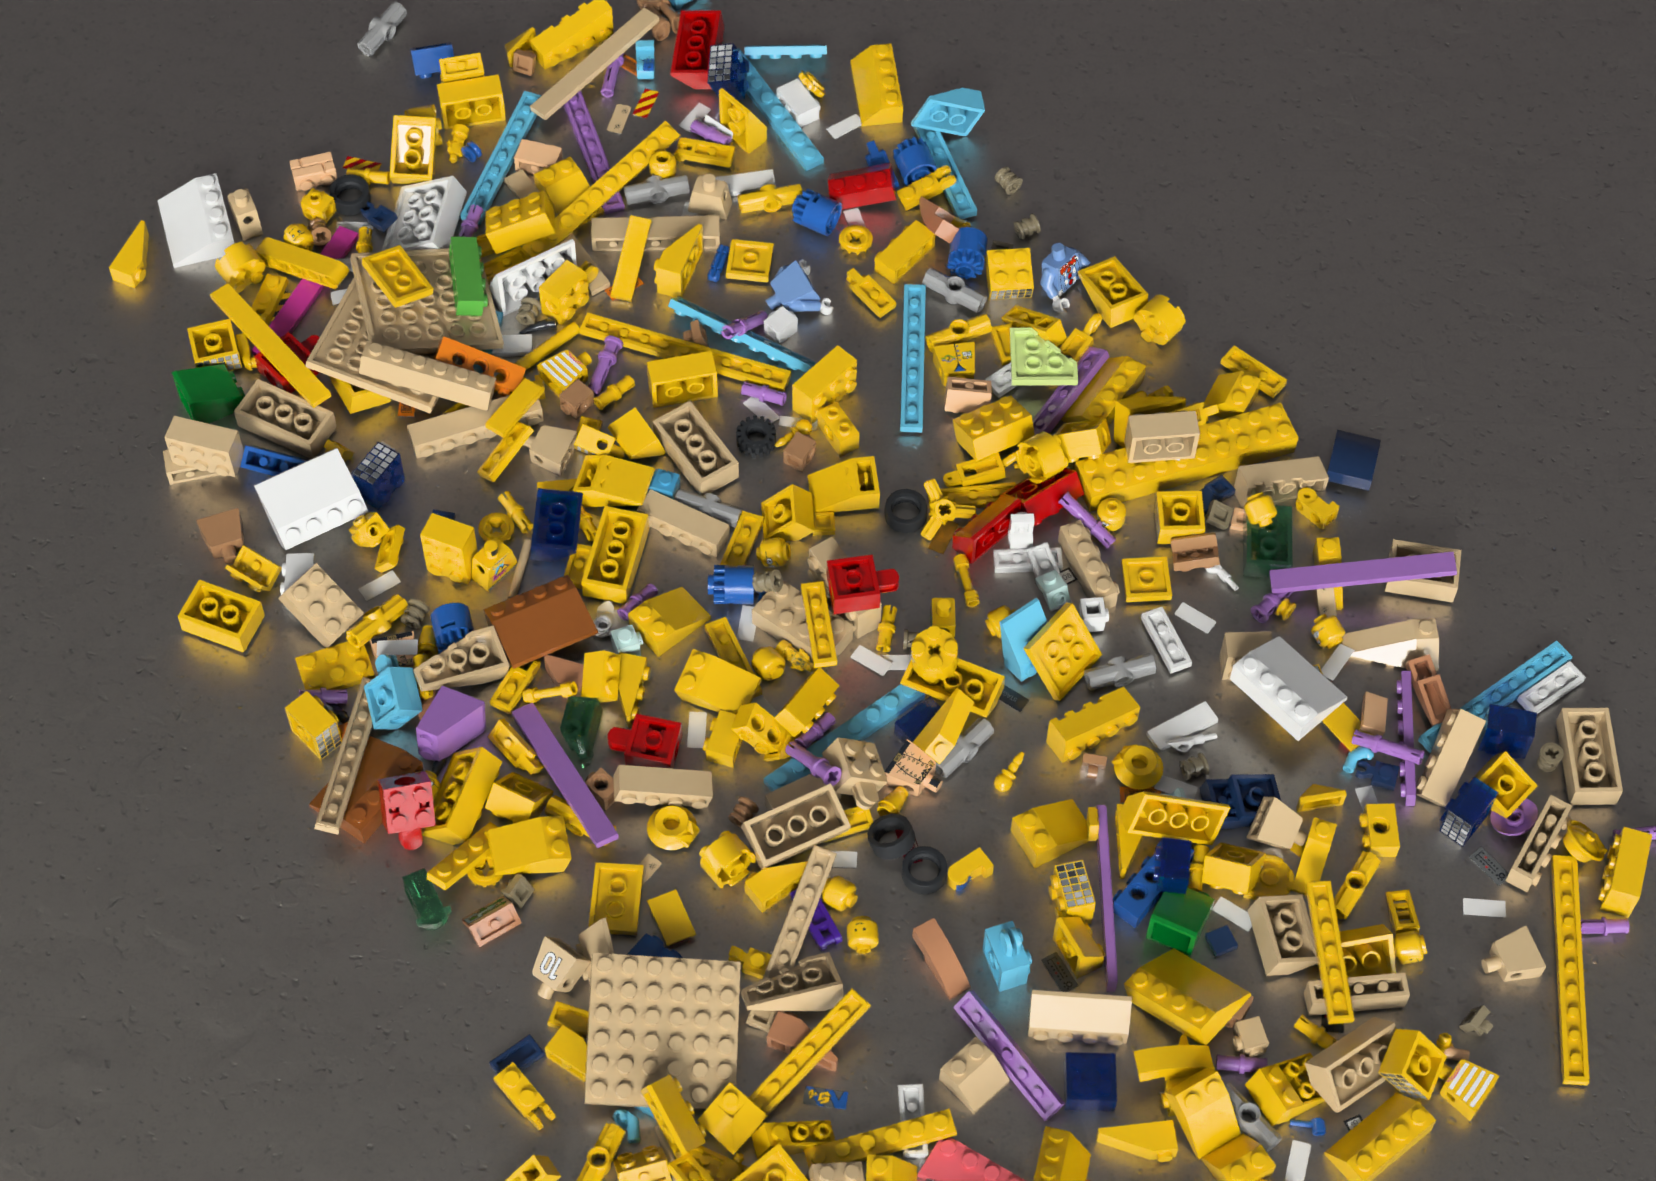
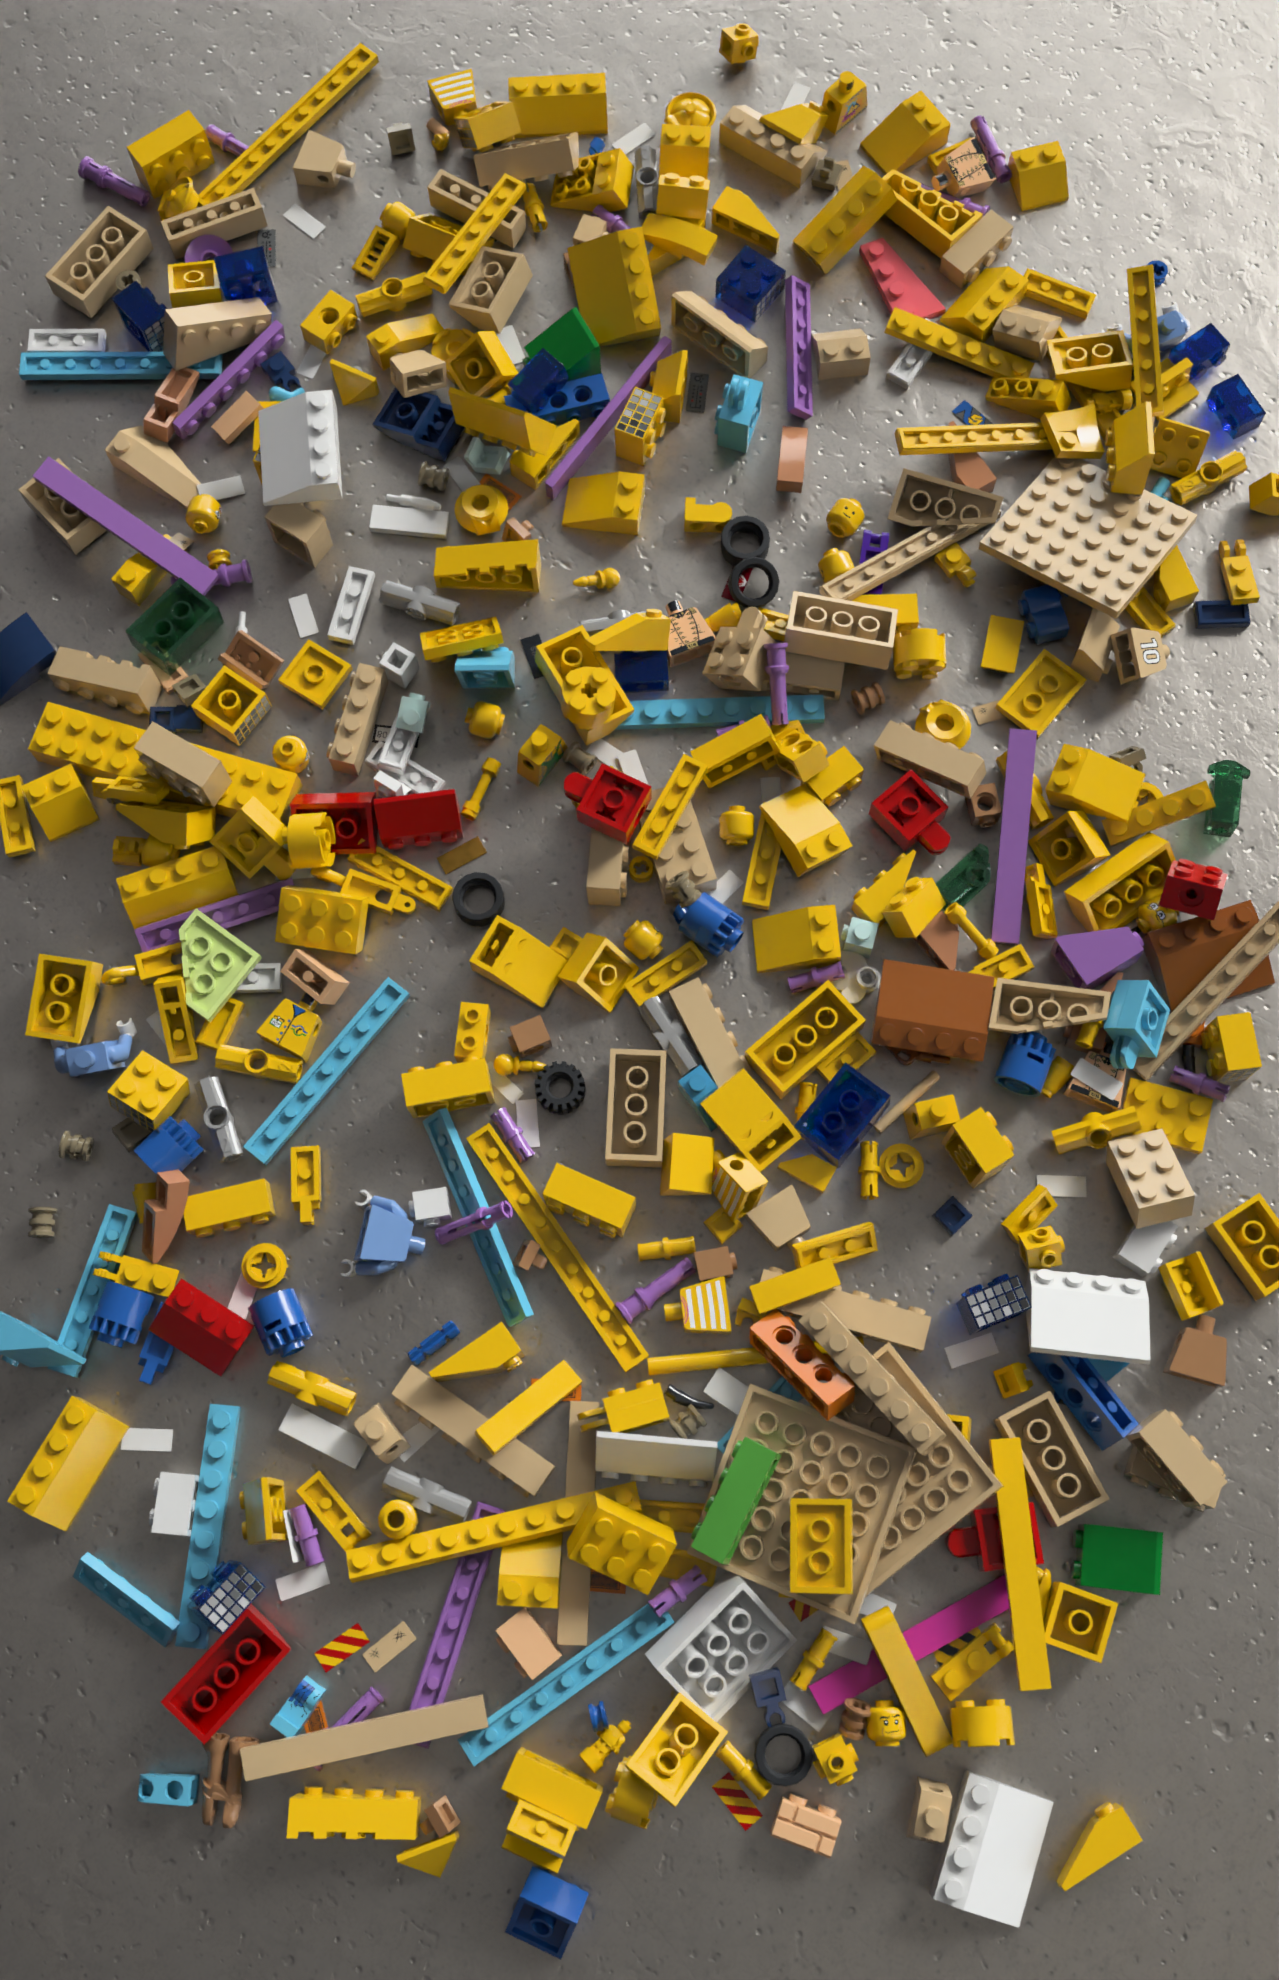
camera: 140 degrees left, 15 degrees up
dark tan bush [401,598,430,629] -> none
panel [462,896,522,947] -> none
white sticker [687,712,707,748] -> none
yellow plate [726,239,774,282] -> none
yellow piece [775,639,816,673] -> none
yellow gear [799,70,826,98] -> none
yellow bush [920,479,976,540] -> none
medium lavender pin [1058,492,1117,549] -> none
yellow tile [1086,807,1099,841] -> none
yellow brick [1133,295,1186,345] -> none
dark blue tile [1205,925,1238,957] -> none
yellow head [1244,492,1277,528] -> none
yellow leg [1295,487,1339,530] -> none
medium lavender pin [1352,730,1424,765] -> none

